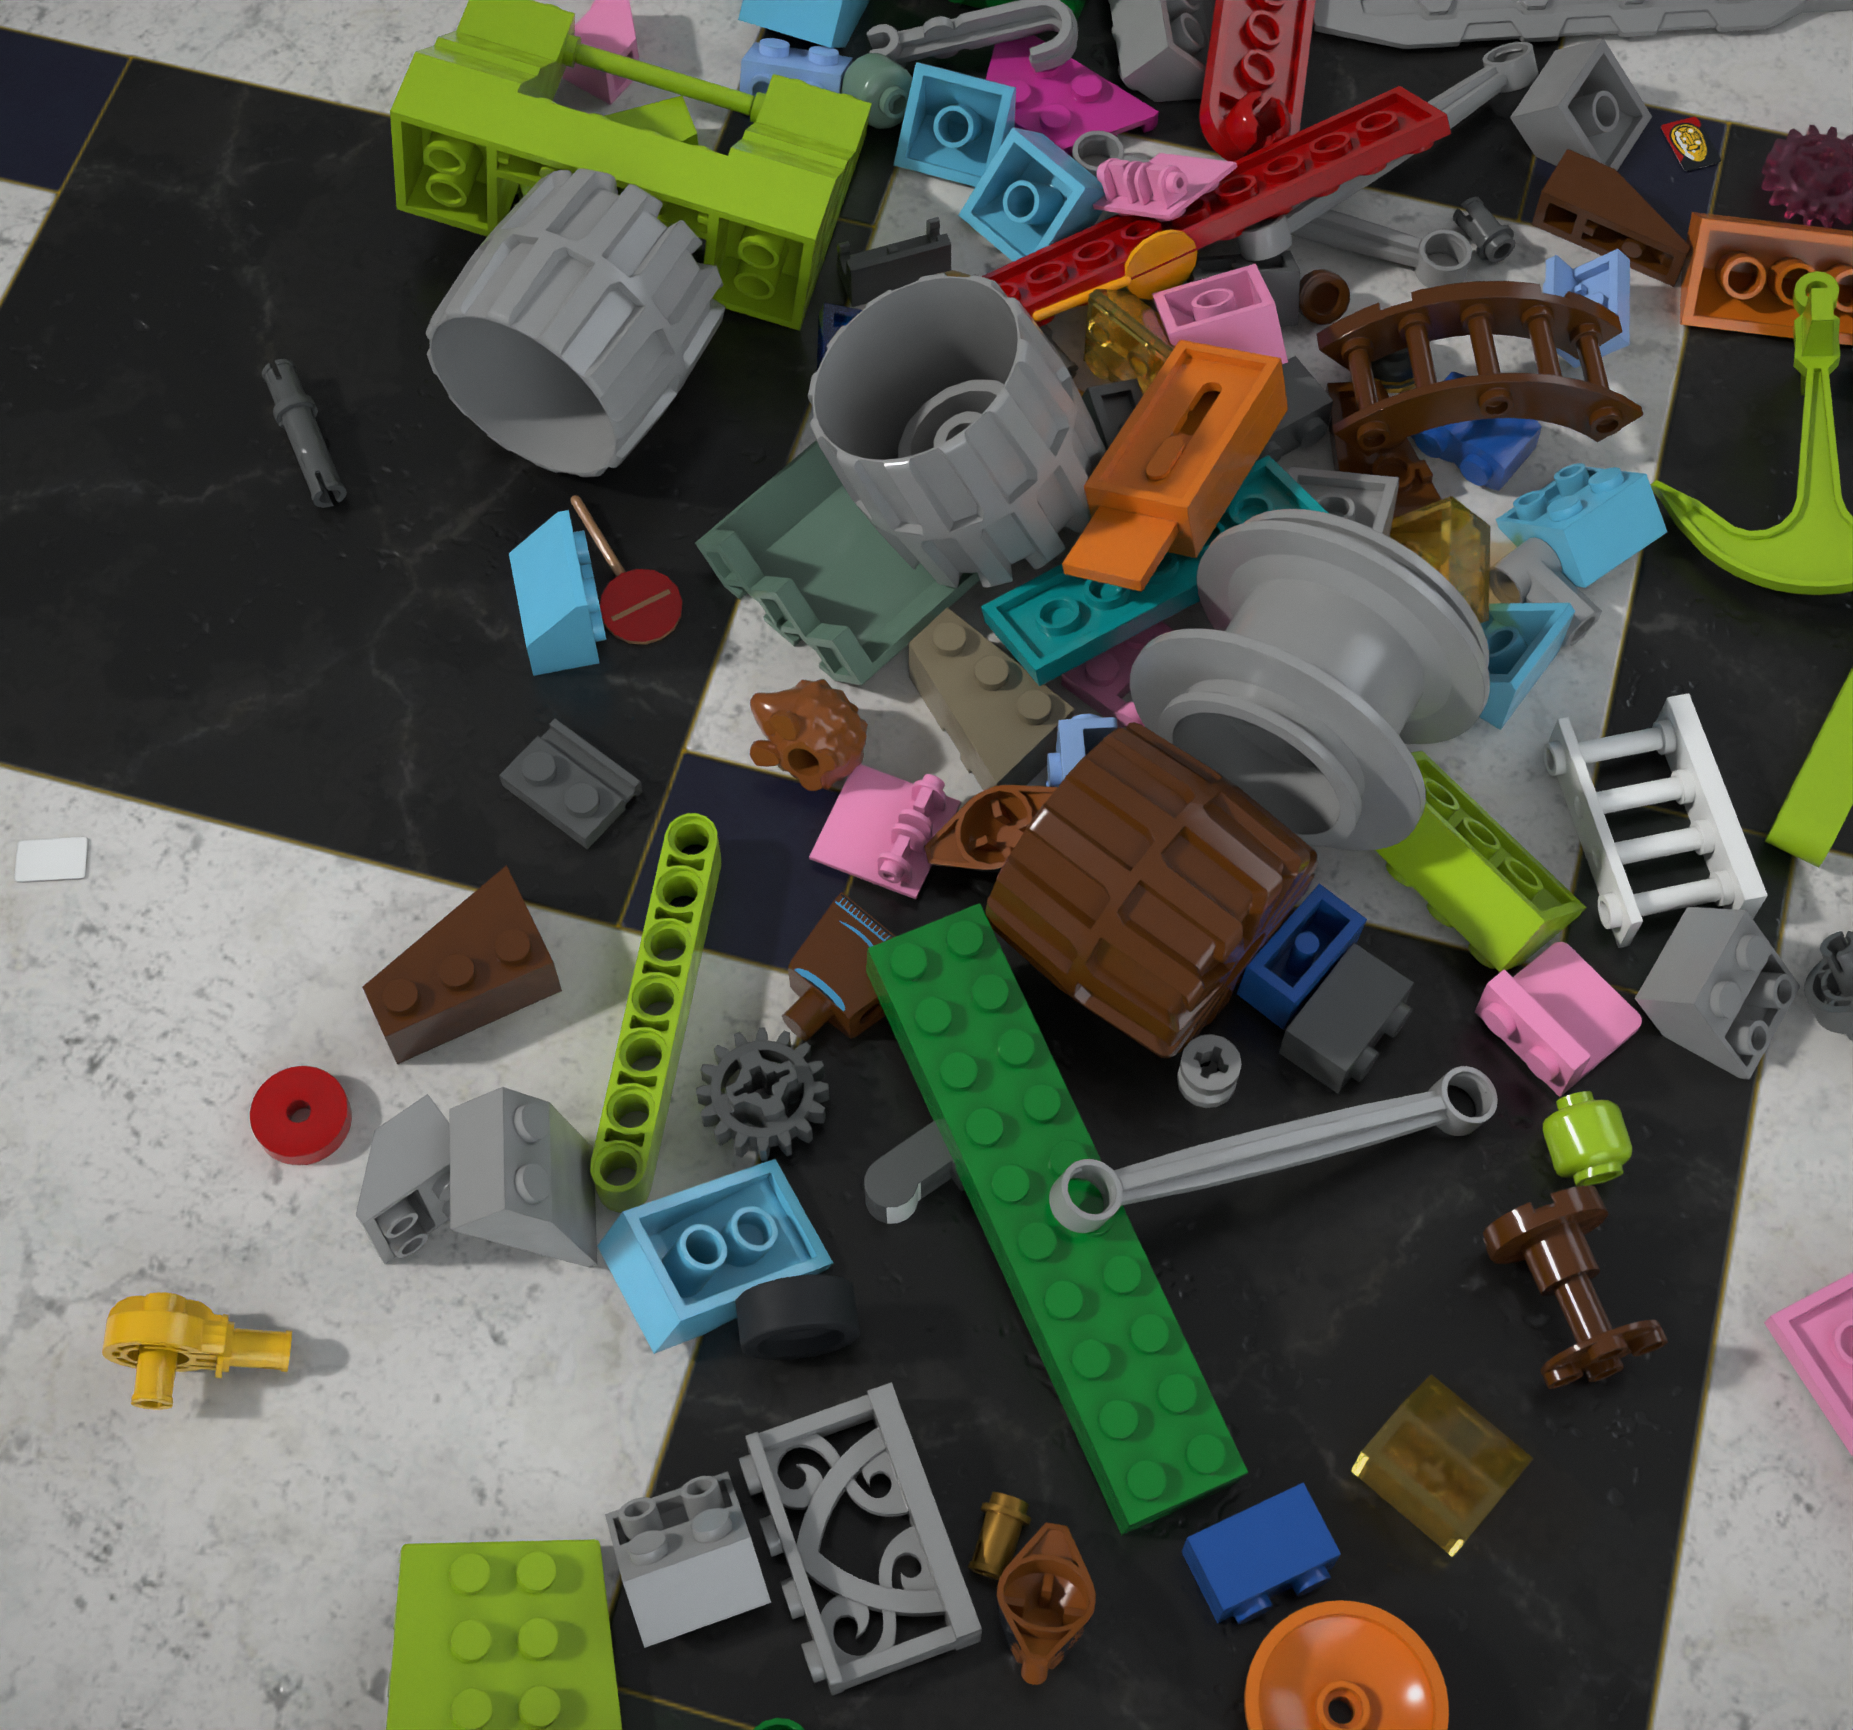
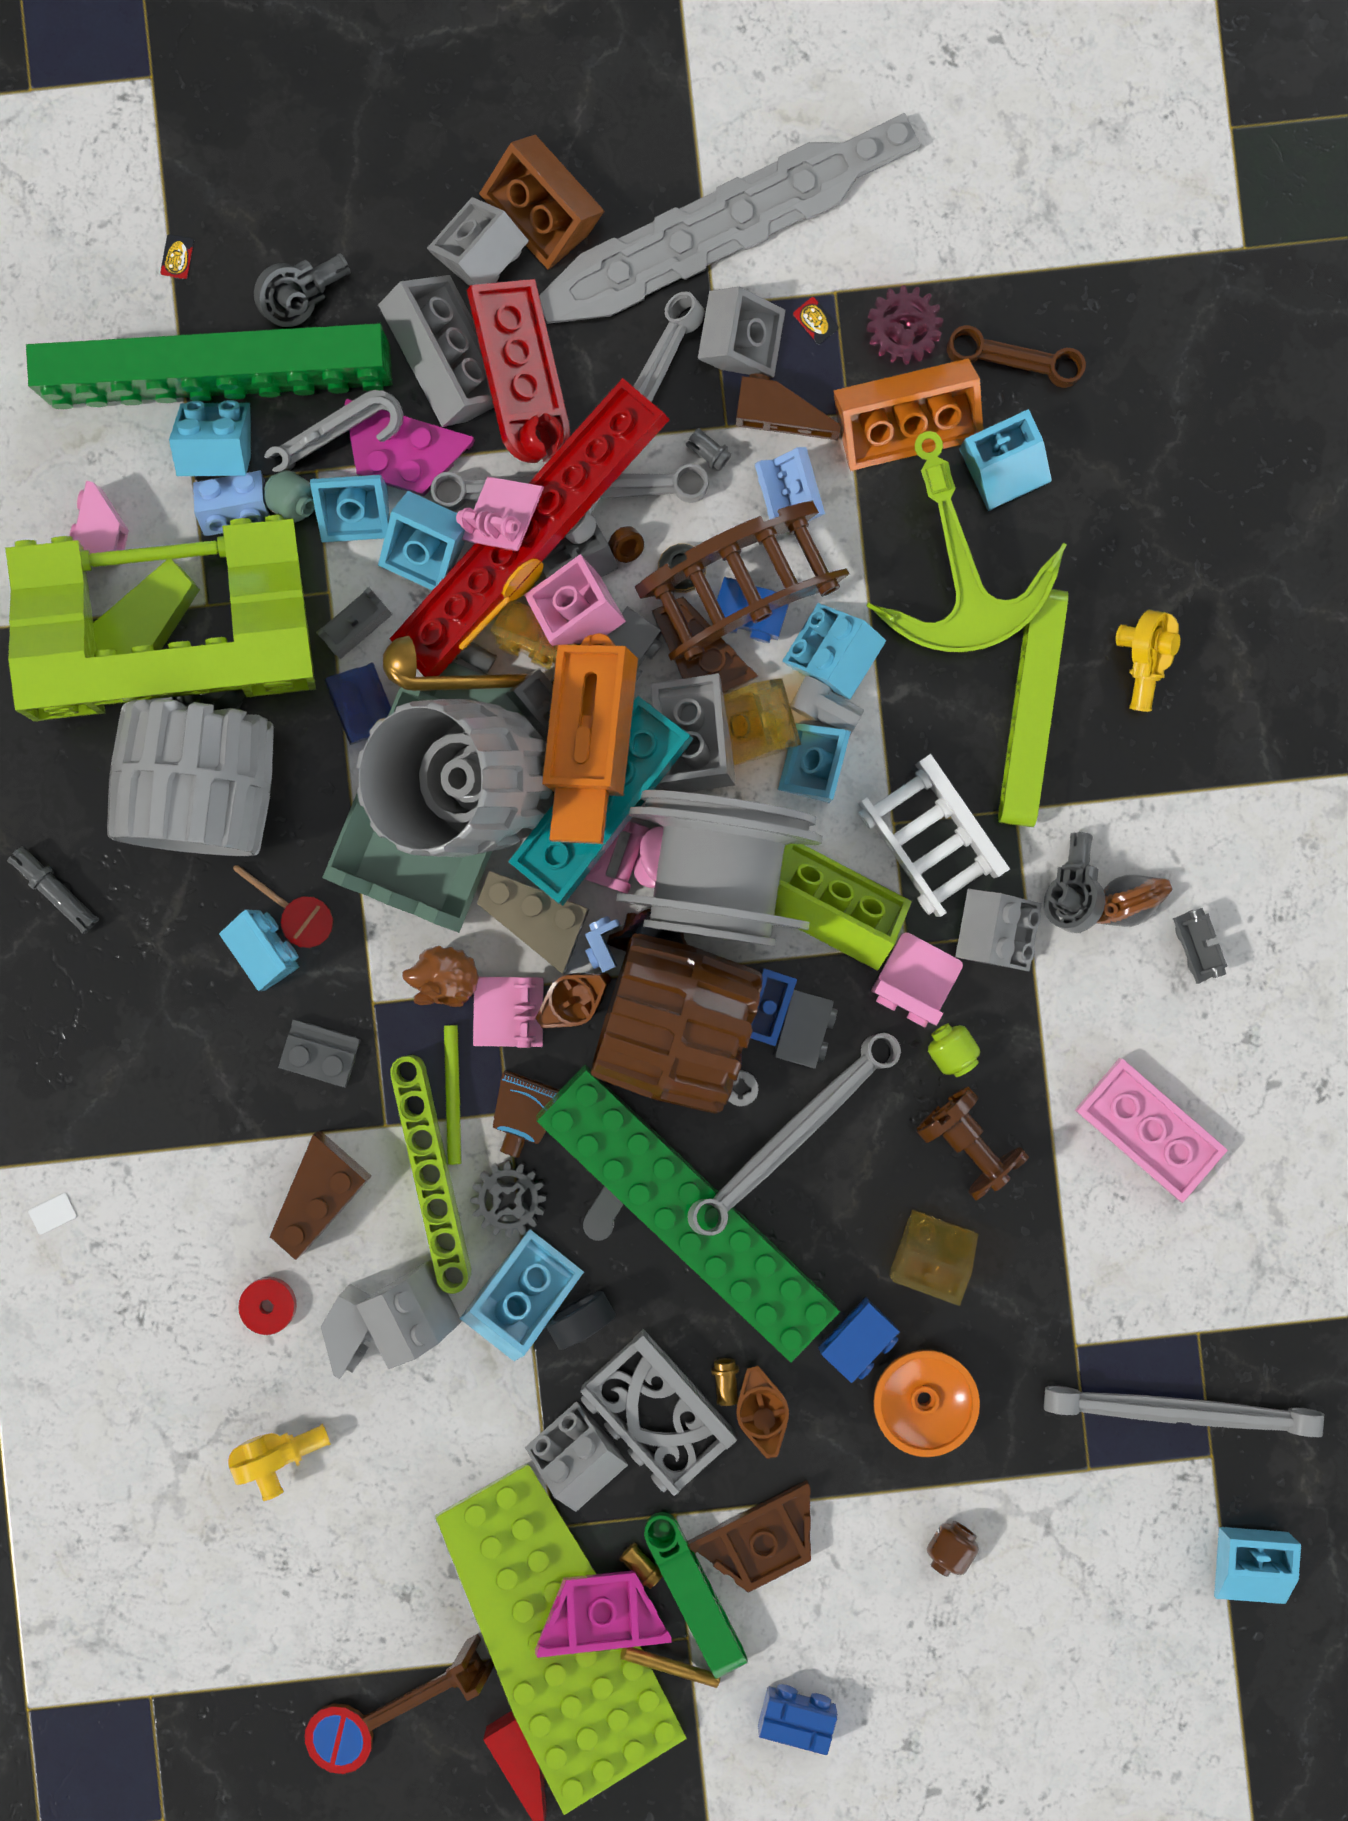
camera: 20 degrees left, 25 degrees up
none -> lime bar [444,1025,462,1165]

